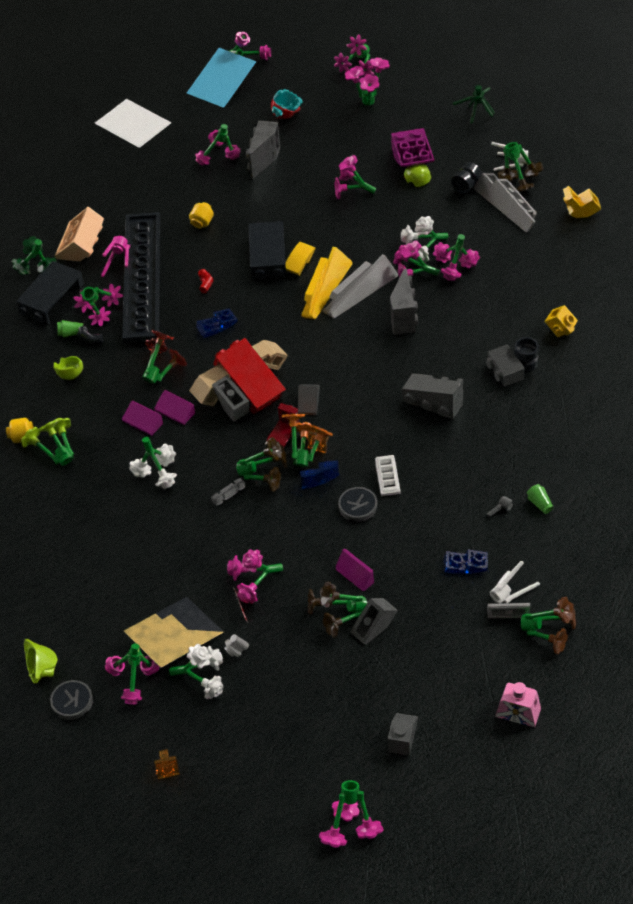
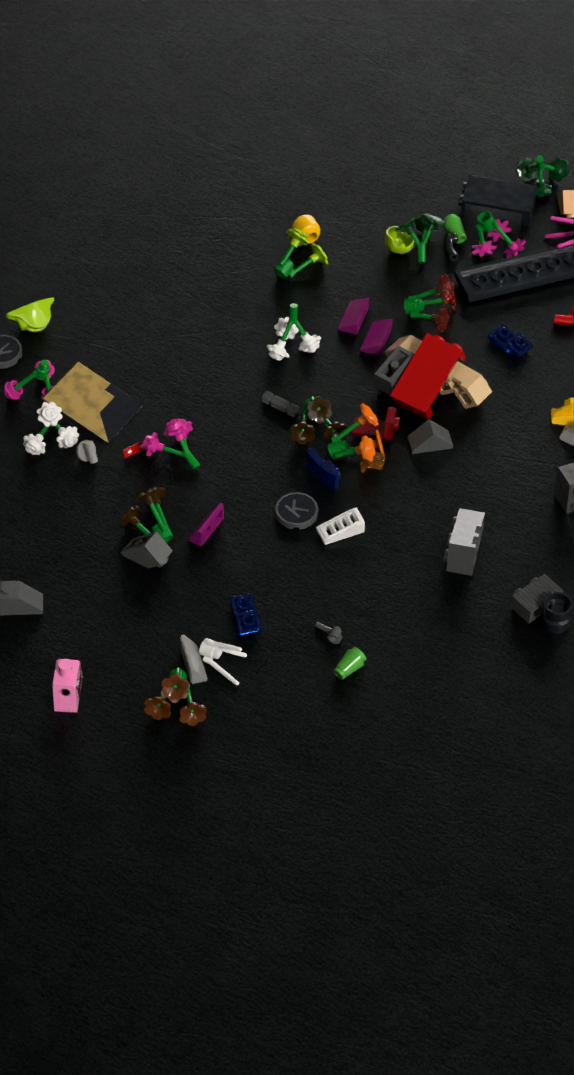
camera: 70 degrees right, 0 degrees up
none -> dark green plant [395,213,446,263]

